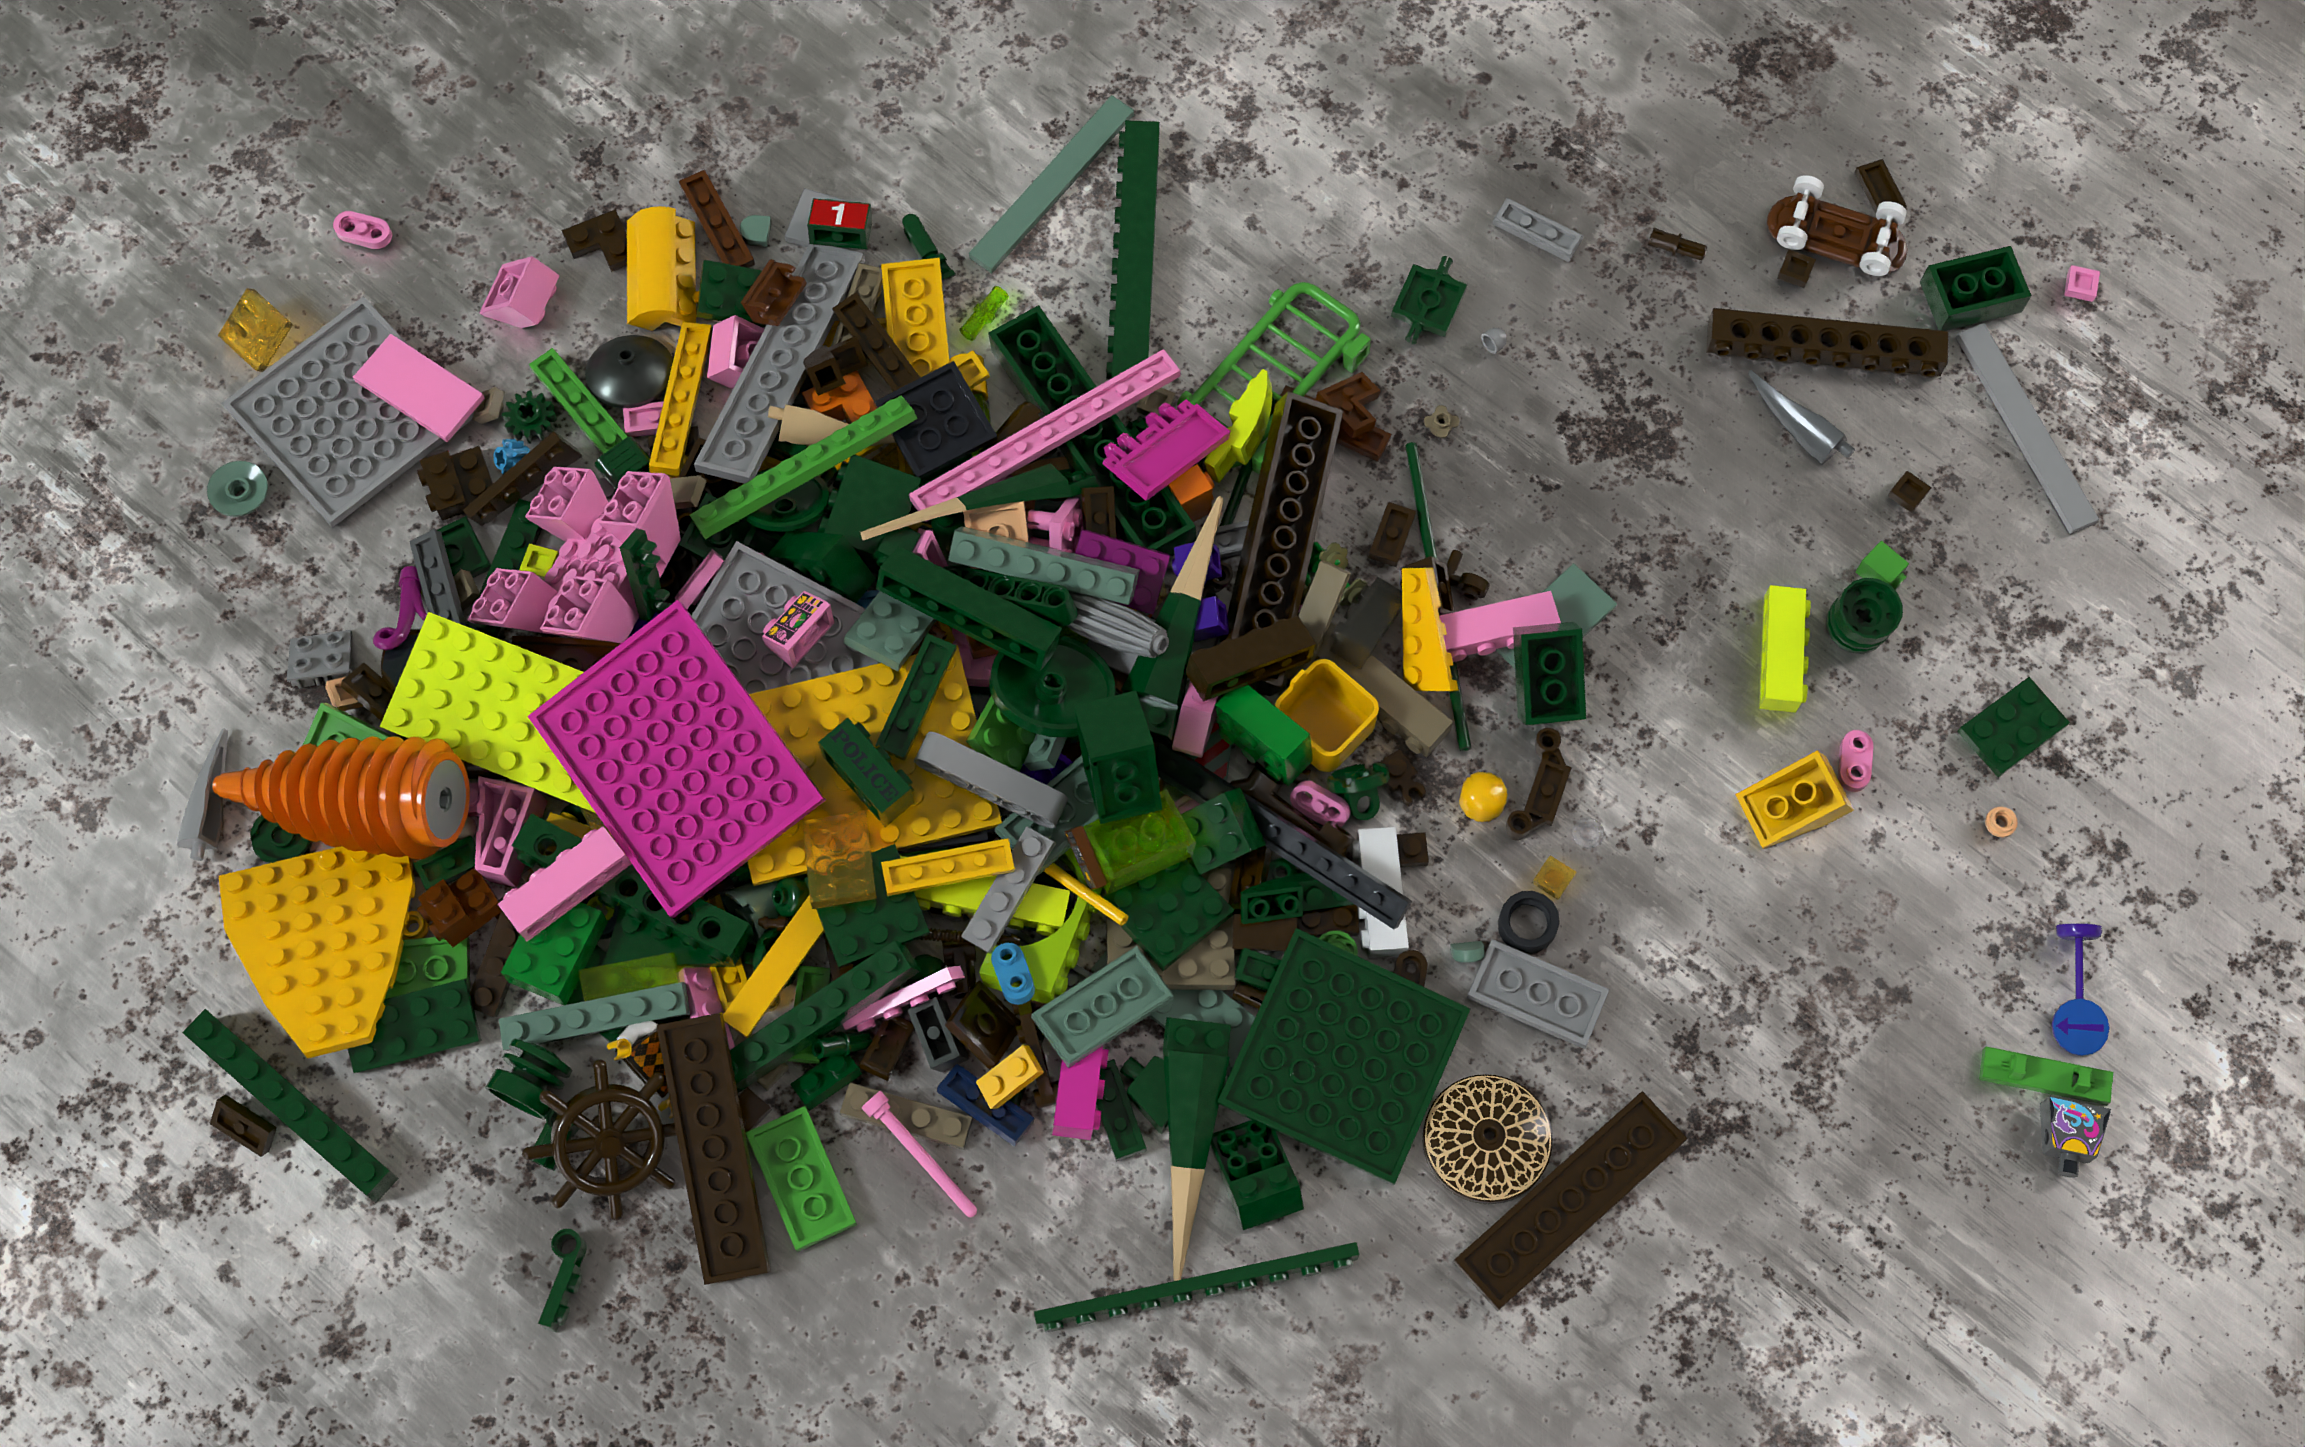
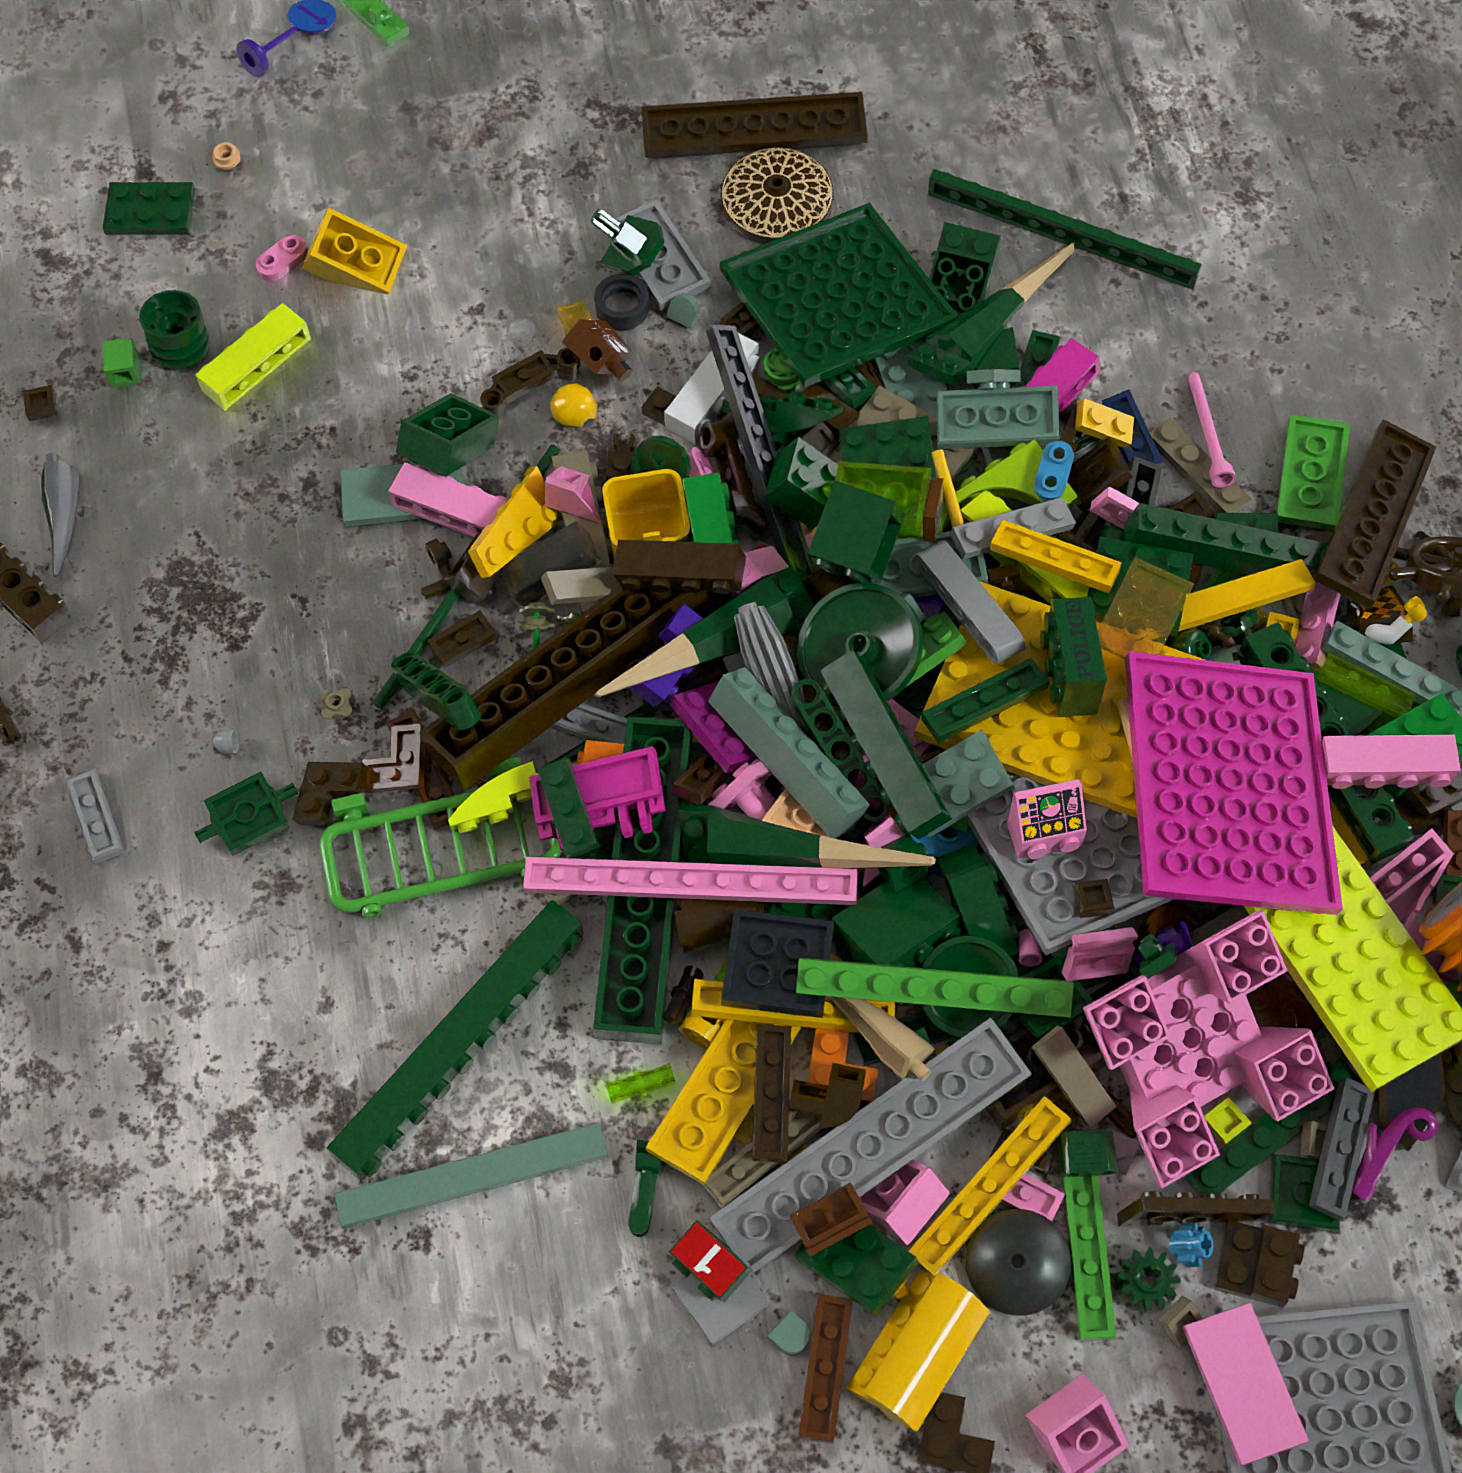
camera: 140 degrees left, 5 degrees down
none -> dark brown plate [292,762,369,825]
none -> dark green beam [391,652,481,730]
none -> dark green plate [537,757,600,859]
none -> bright pink slope [545,466,602,524]
none -> reddish brown torso [562,319,633,382]
none -> dark green piece [591,209,665,276]
none -> dark brown axle [664,965,704,1026]
none -> sand green plate [967,369,1021,389]
none -> dark brown tile [1073,879,1115,918]

